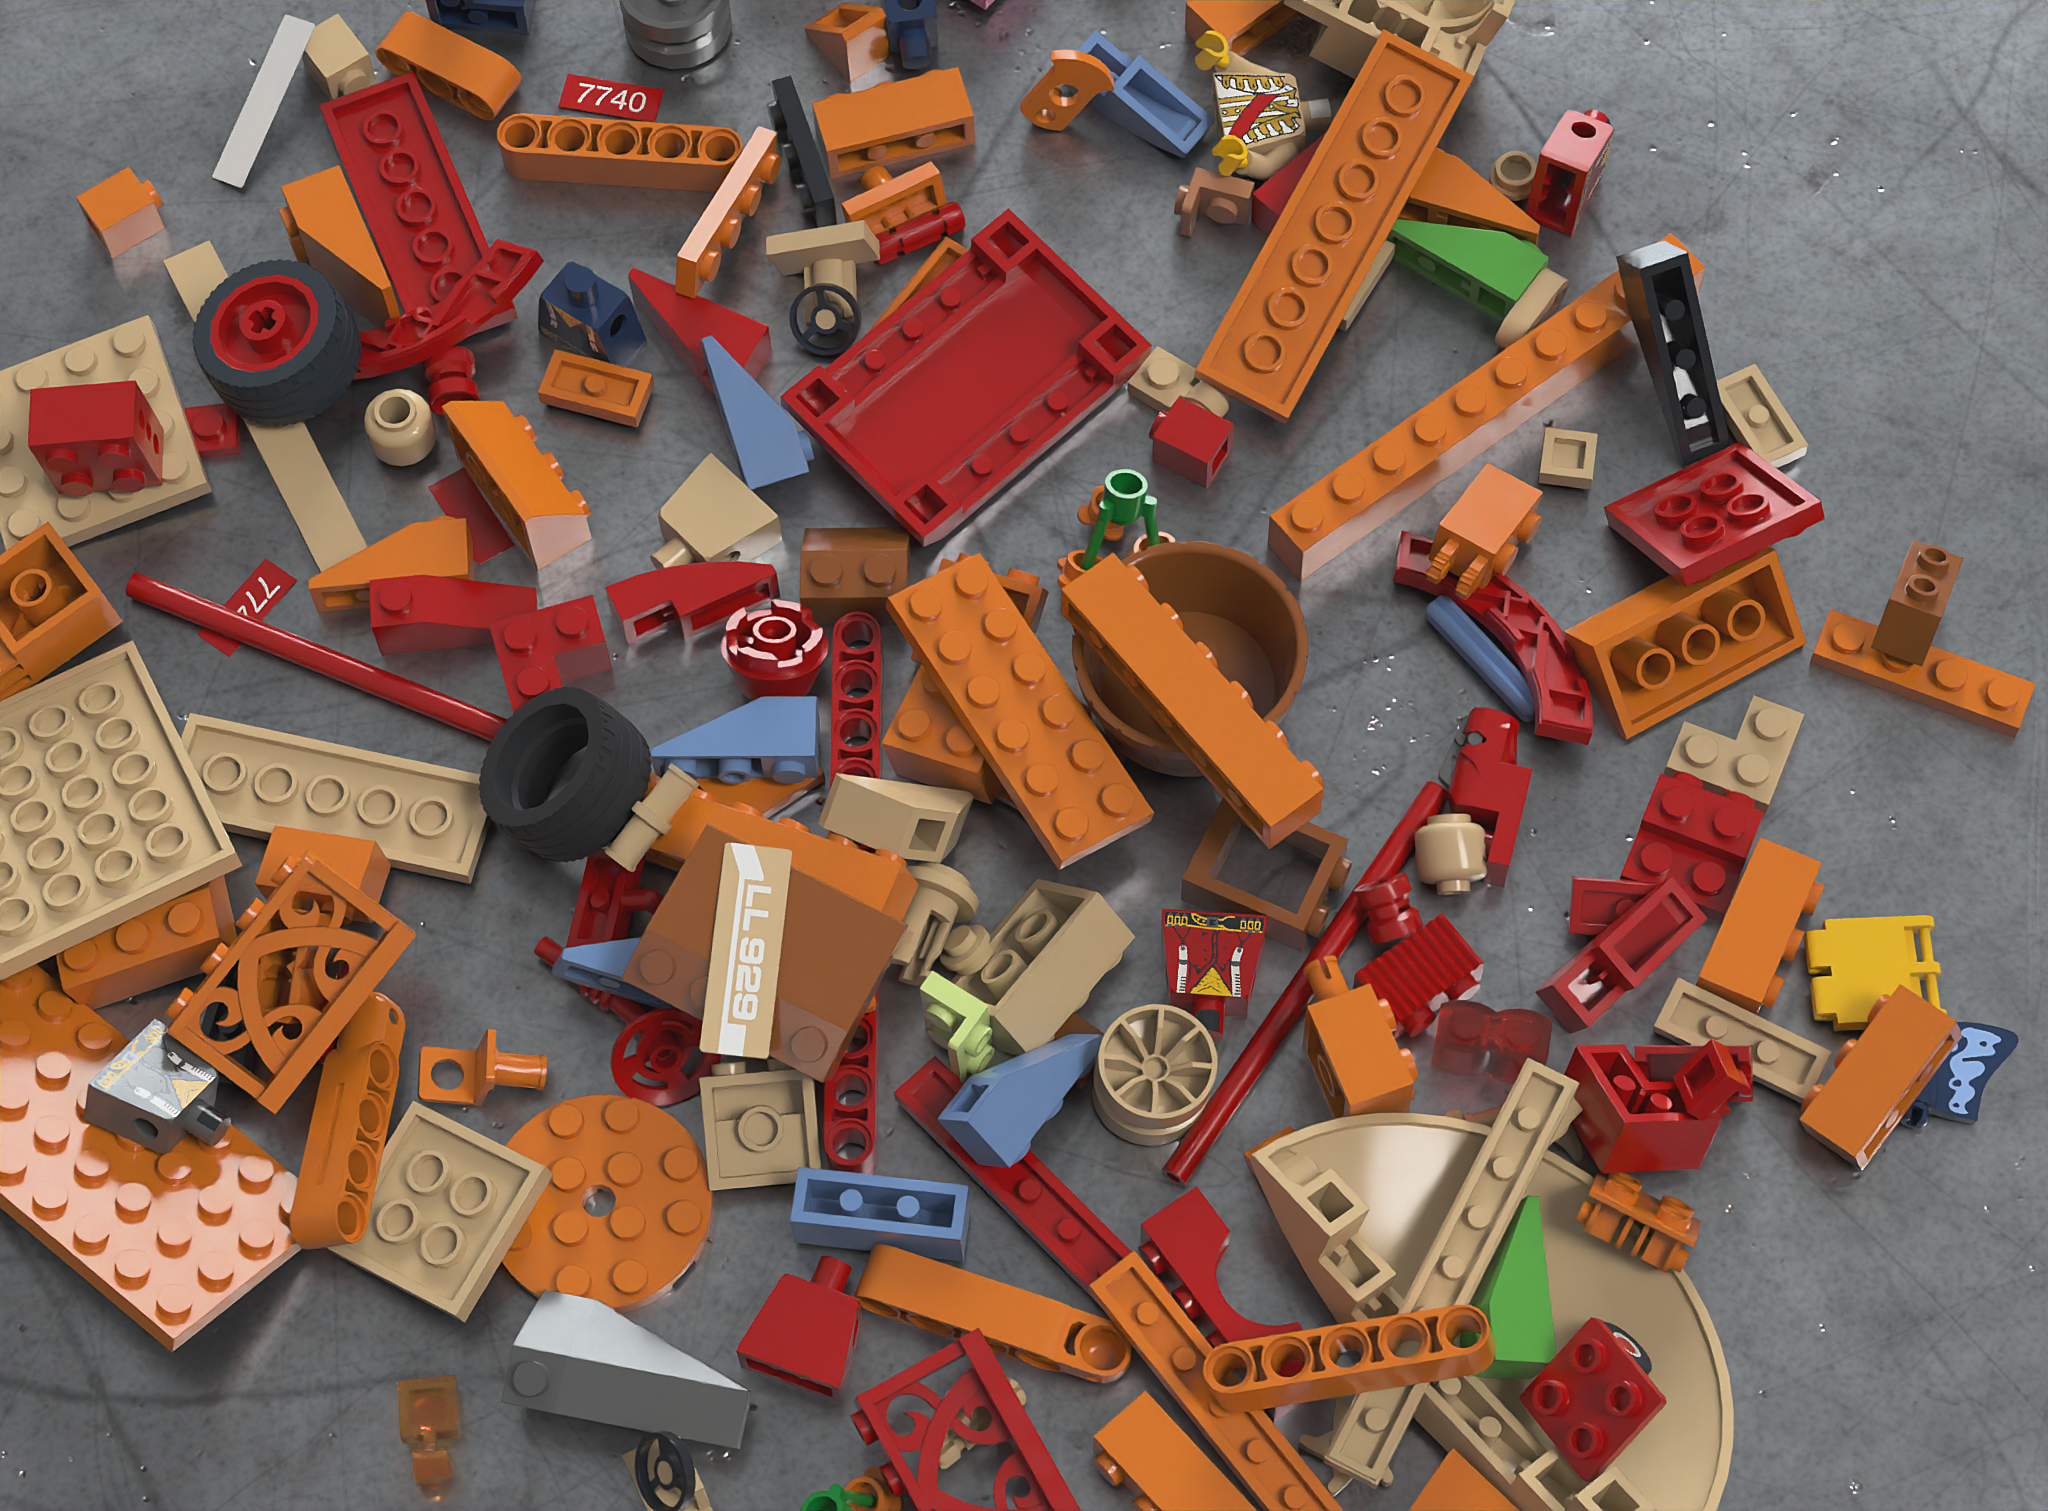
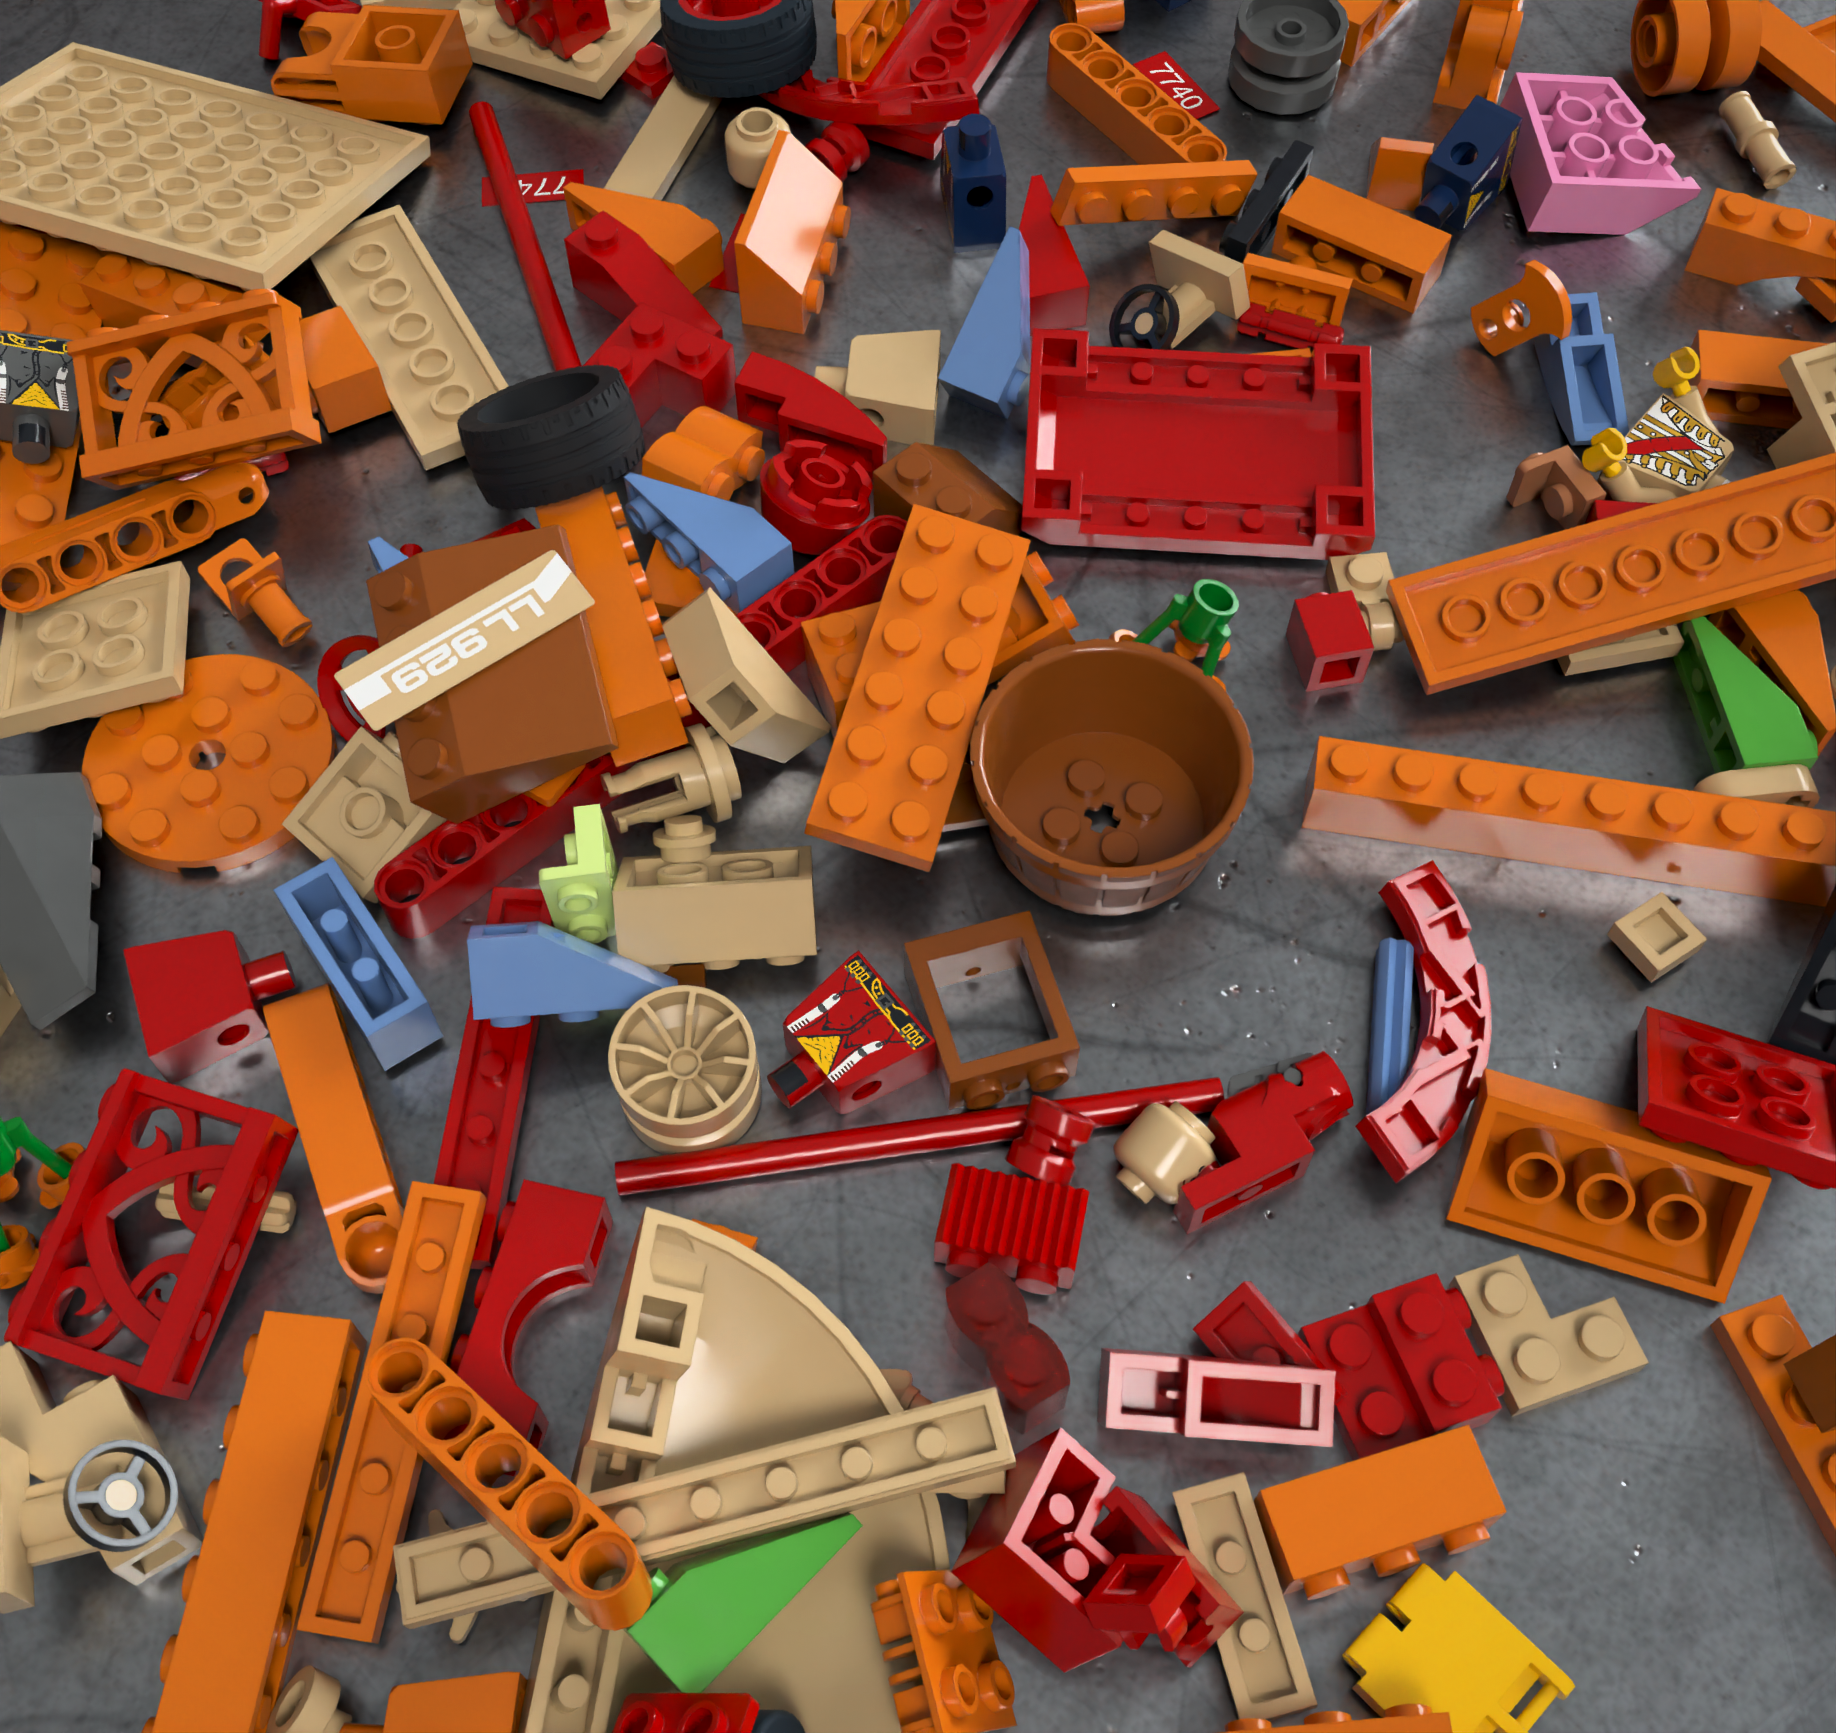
camera: 45 degrees right, 5 degrees down
orange plate [538,349,654,428] -> none
tan pin [604,763,700,873] -> none
orange brick [1061,553,1324,849] -> none
orange brick [1302,955,1419,1119] -> none
orange hinge [1426,463,1543,600] -> none
none -> orange brick [642,406,765,501]

